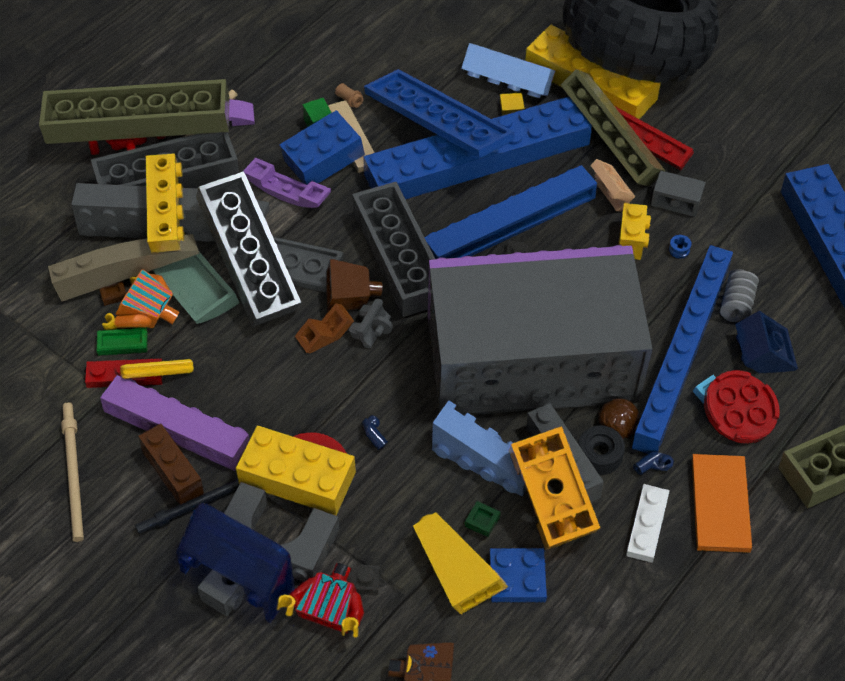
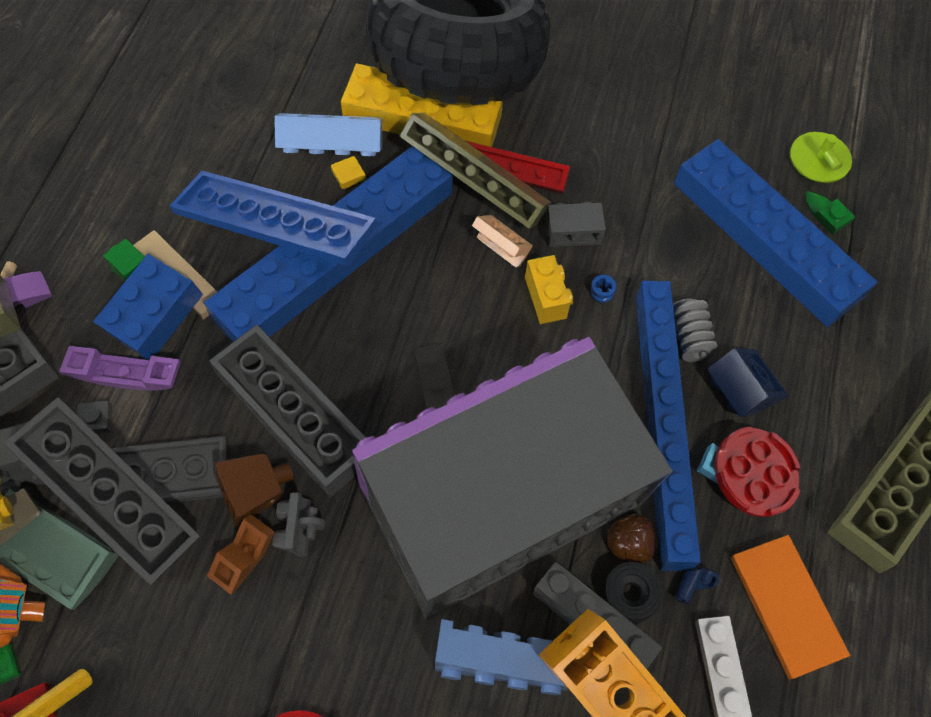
camera: 25 degrees left, 10 degrees up
medium nougat pin [335,83,363,107] -> none
dark blue arm [361,415,388,450] -> none
blue brick [424,165,597,259] -> none

